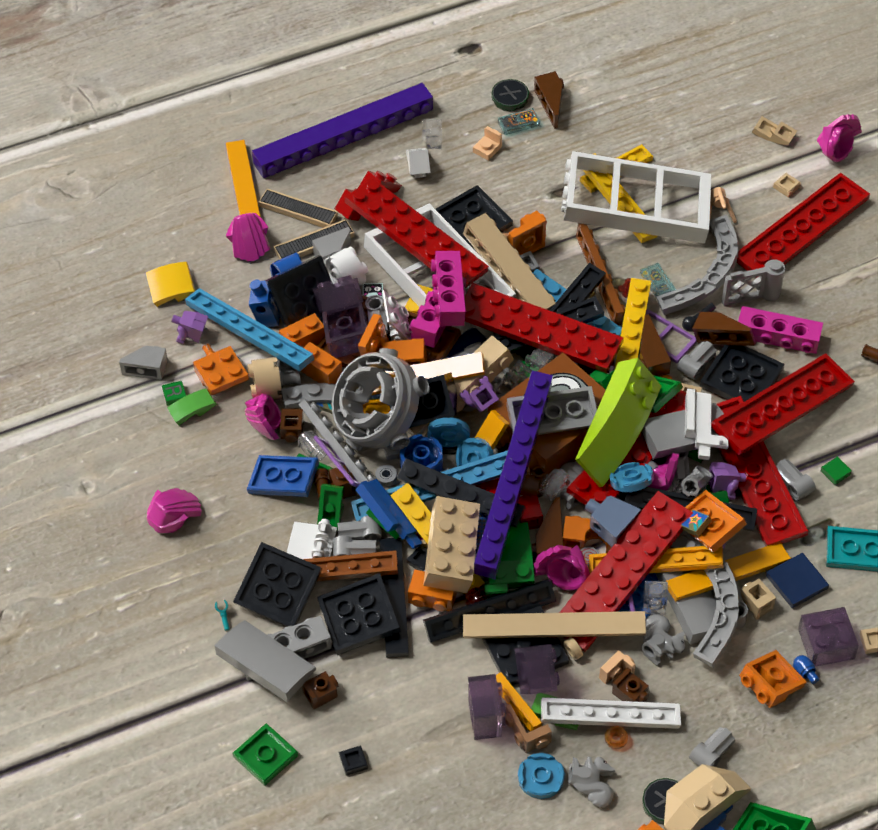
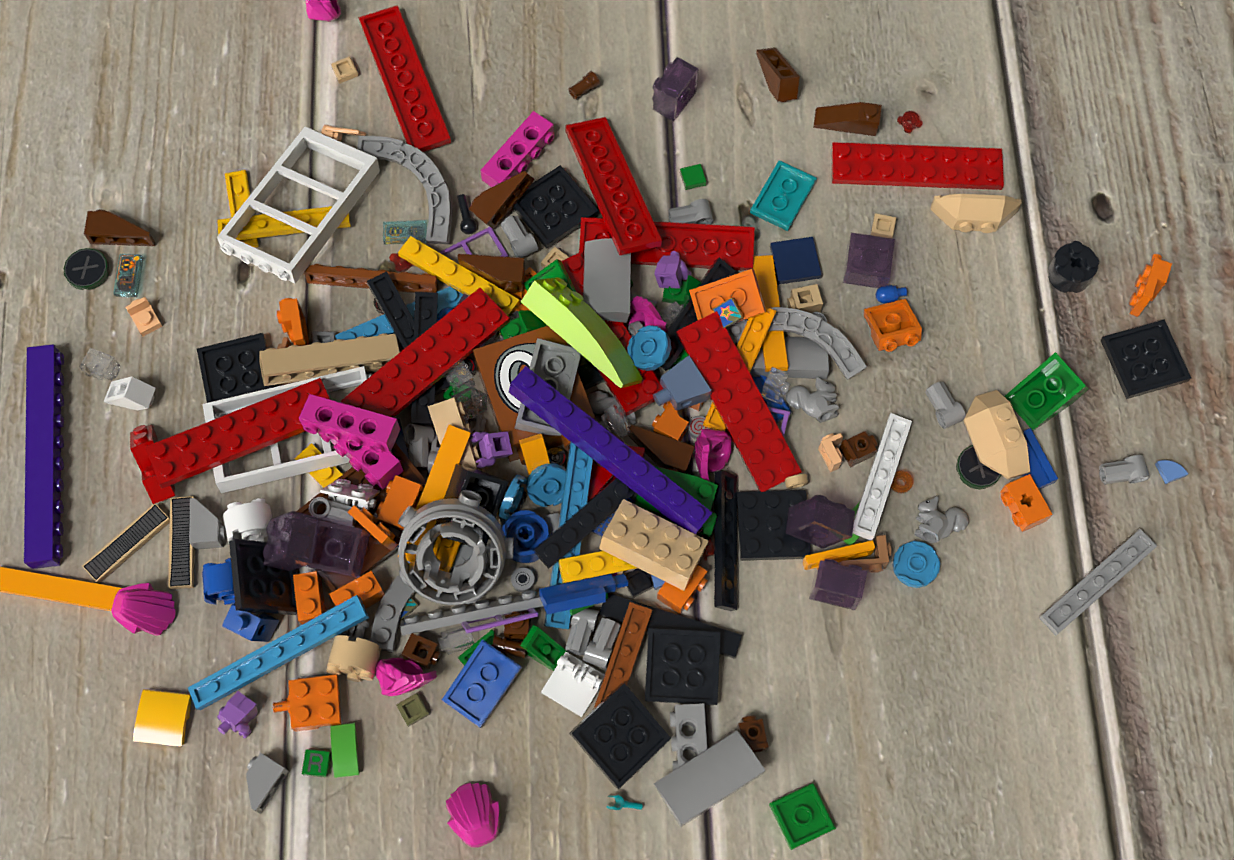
camera: 70 degrees left, 15 degrees up
black tile [339,745,368,776] -> none
tile [363,283,383,298] -> none
tan tile [463,611,646,639] -> none
light grey piece [681,466,713,496] -> none
white piece [685,389,728,460] -> none
light grey piece [722,260,785,306] -> none
tan slope [752,116,797,145] -> none
none -> olive tile [396,693,429,727]

